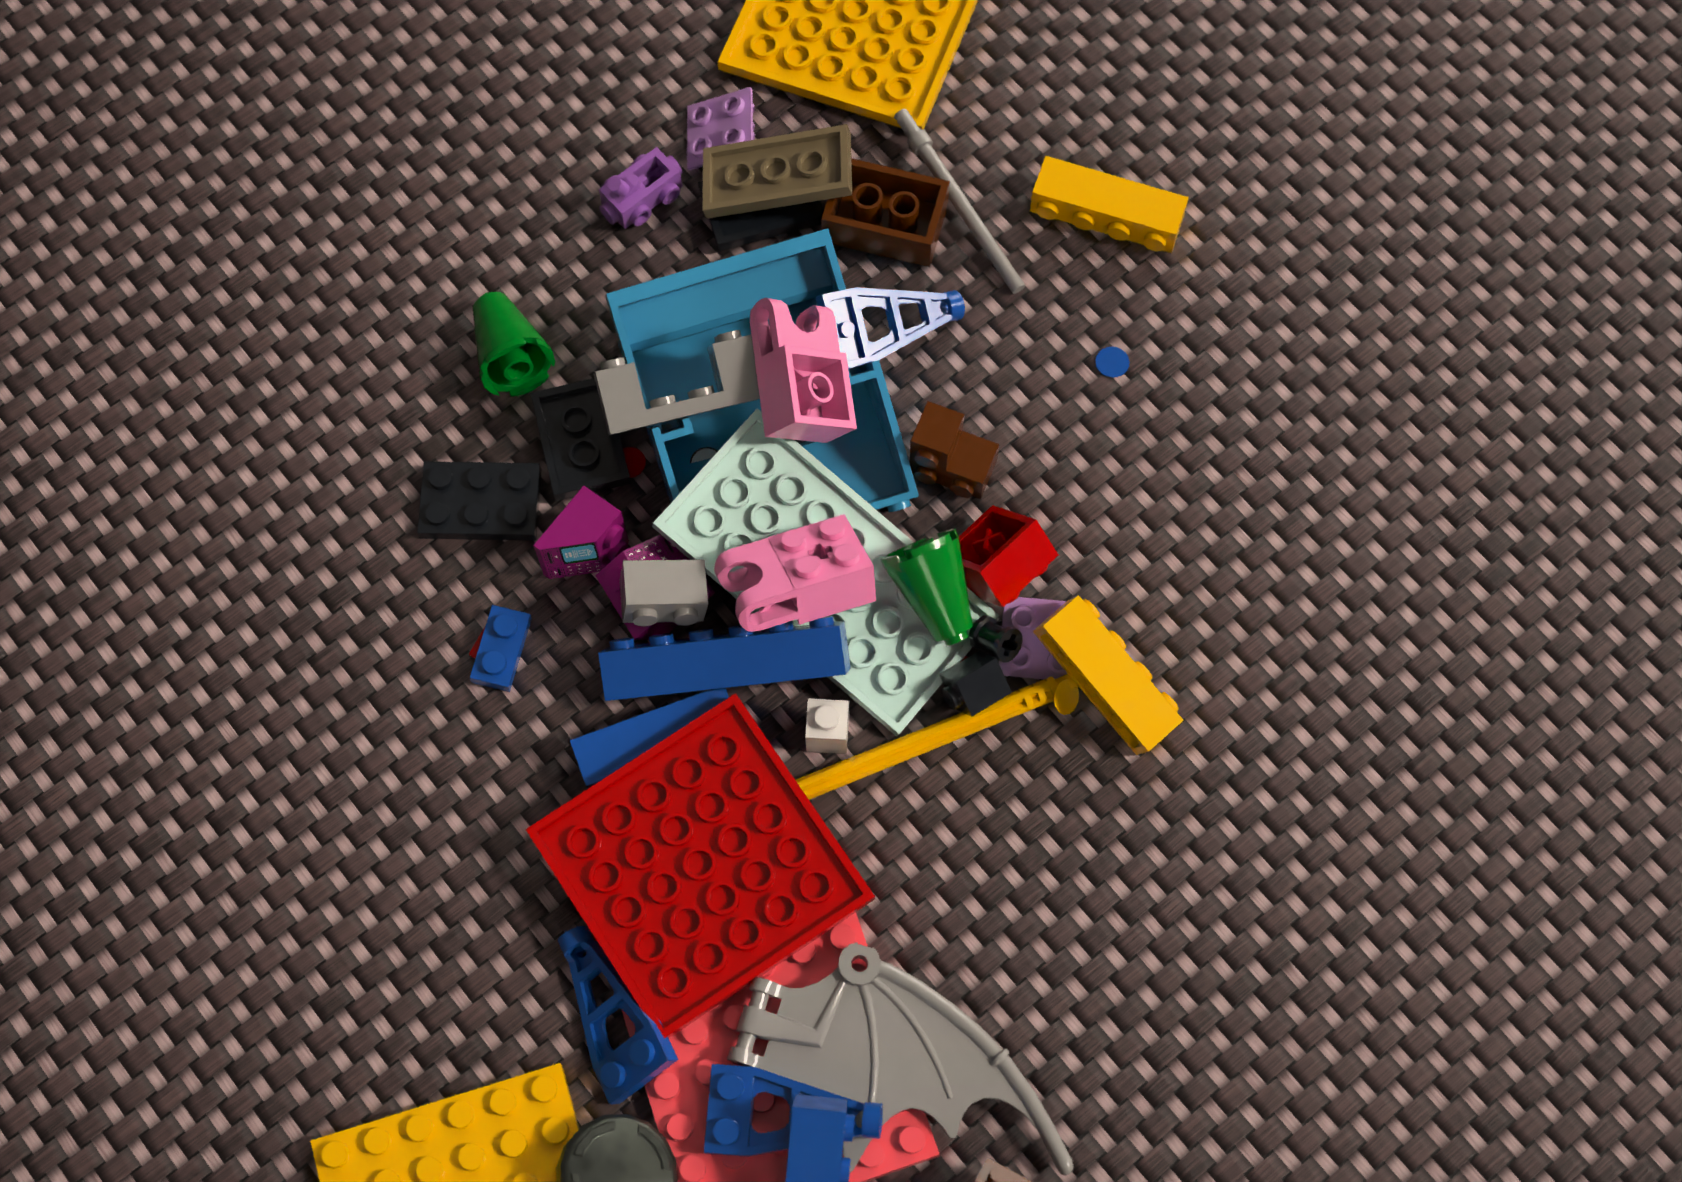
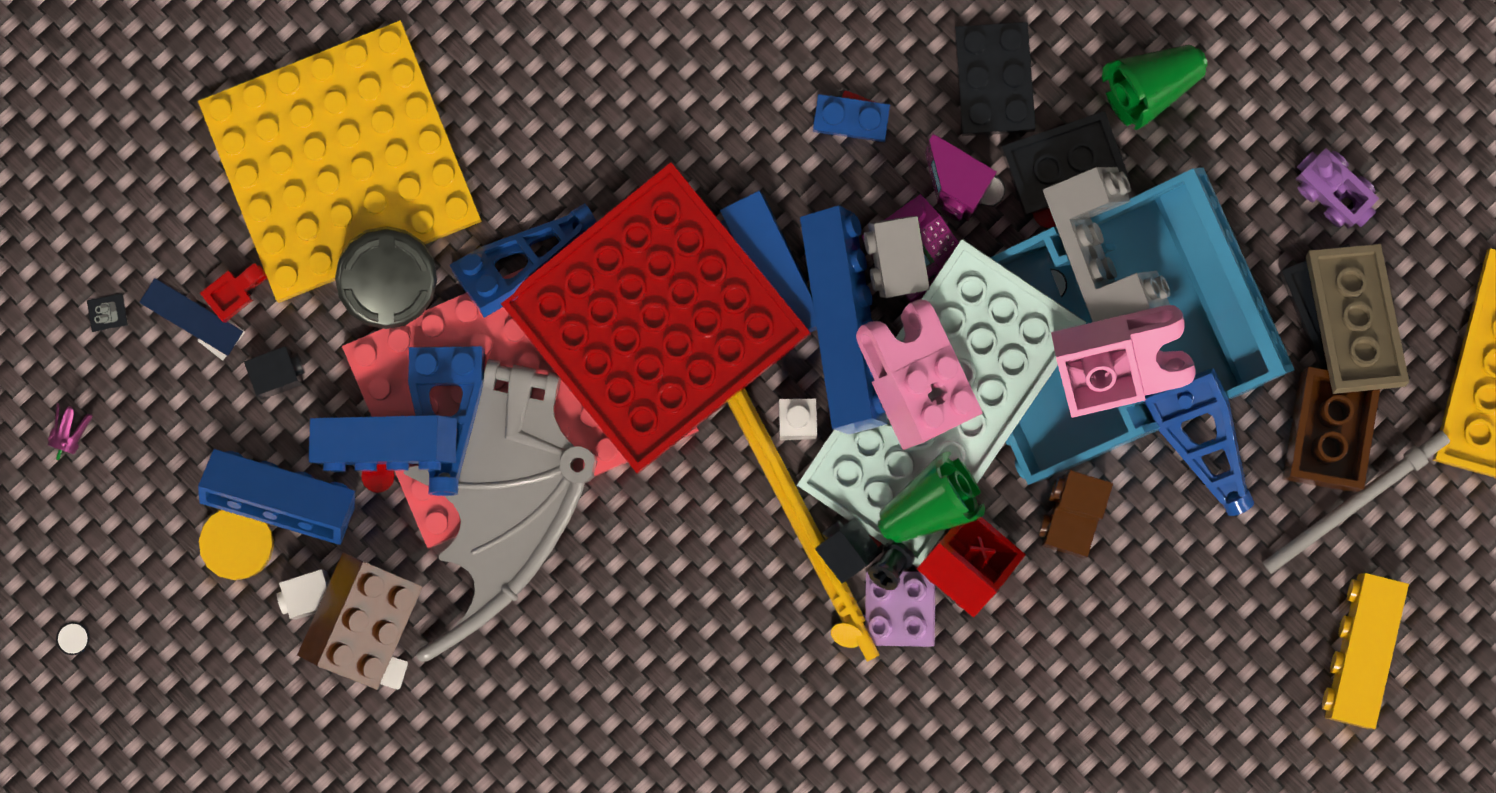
camera: 85 degrees right, 15 degrees up
lavender hinge [687,87,755,170] -> none
yellow brick [1032,595,1183,755] -> none
blue sticker [1095,347,1130,378] -> none

